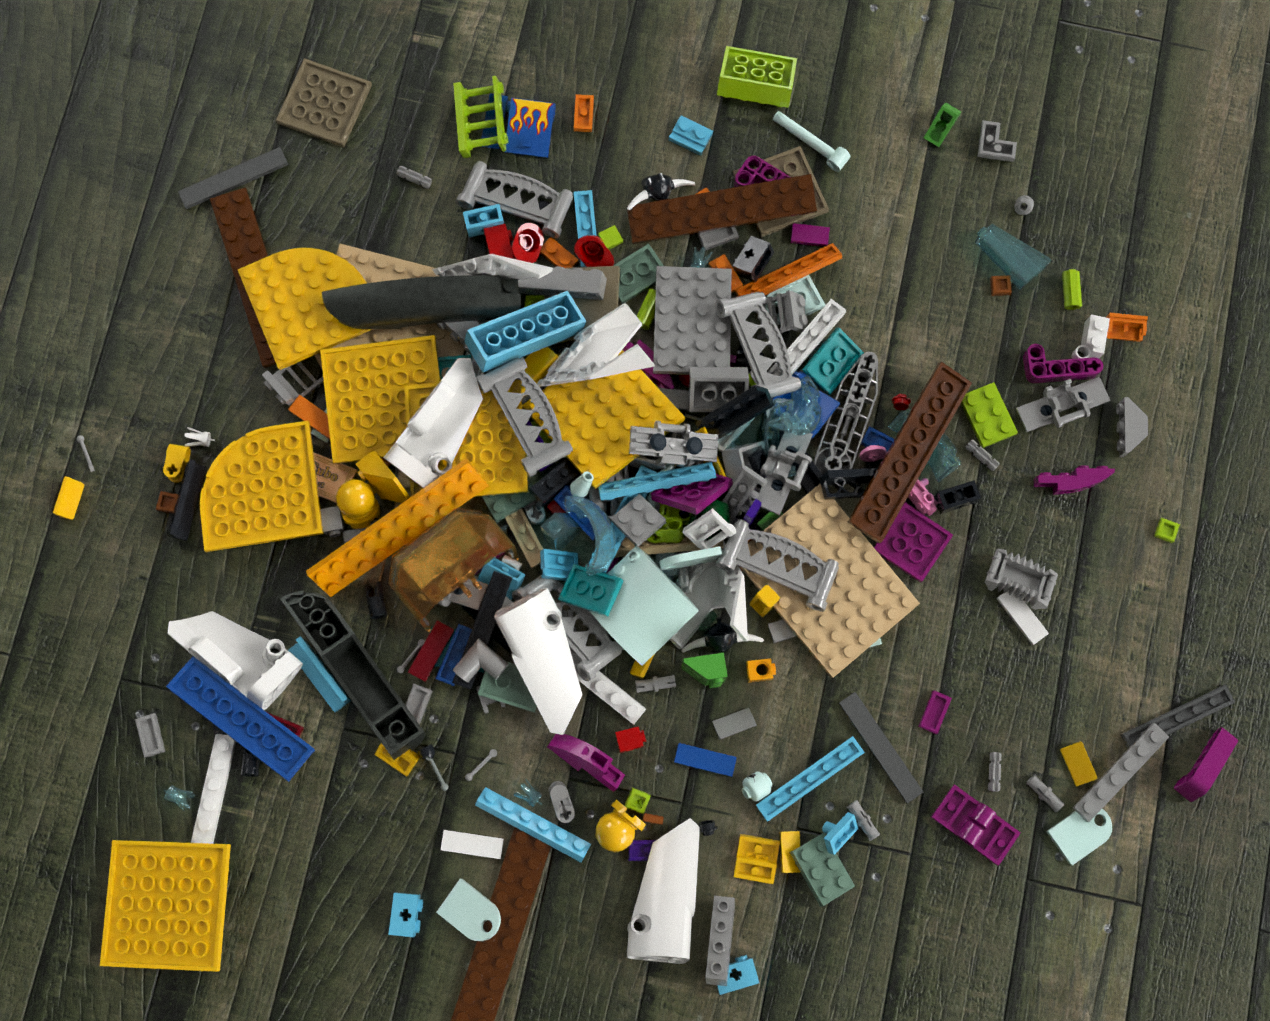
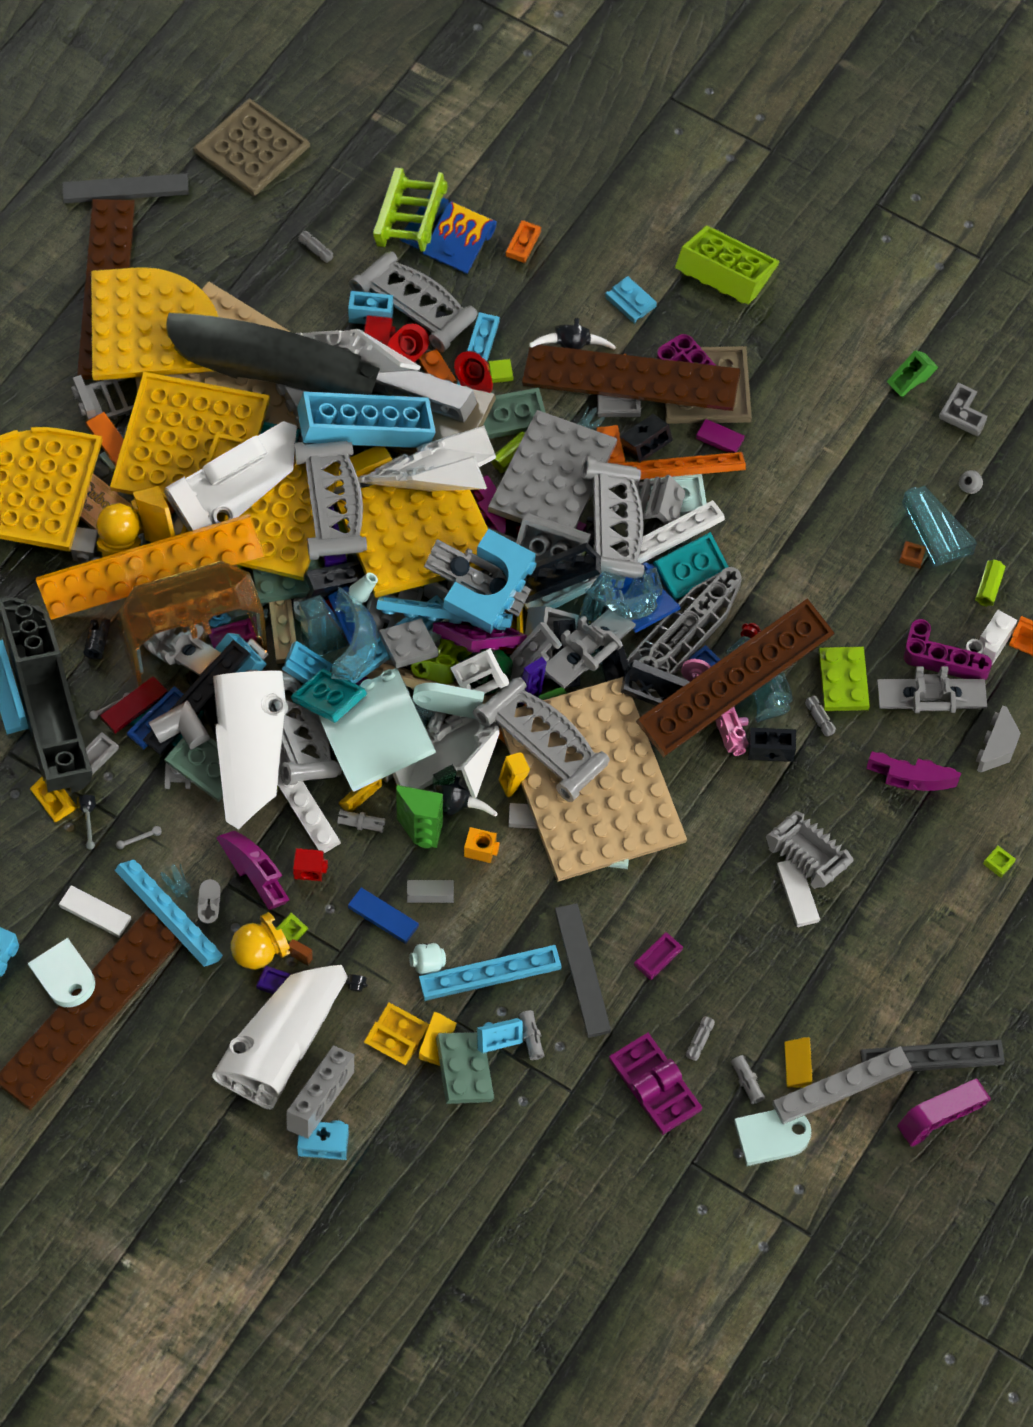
camera: 20 degrees right, 15 degrees down
light aqua piece [773,111,851,172] -> none
magenta plate [874,503,953,583] -> none
none -> medium azure arch [443,529,537,634]

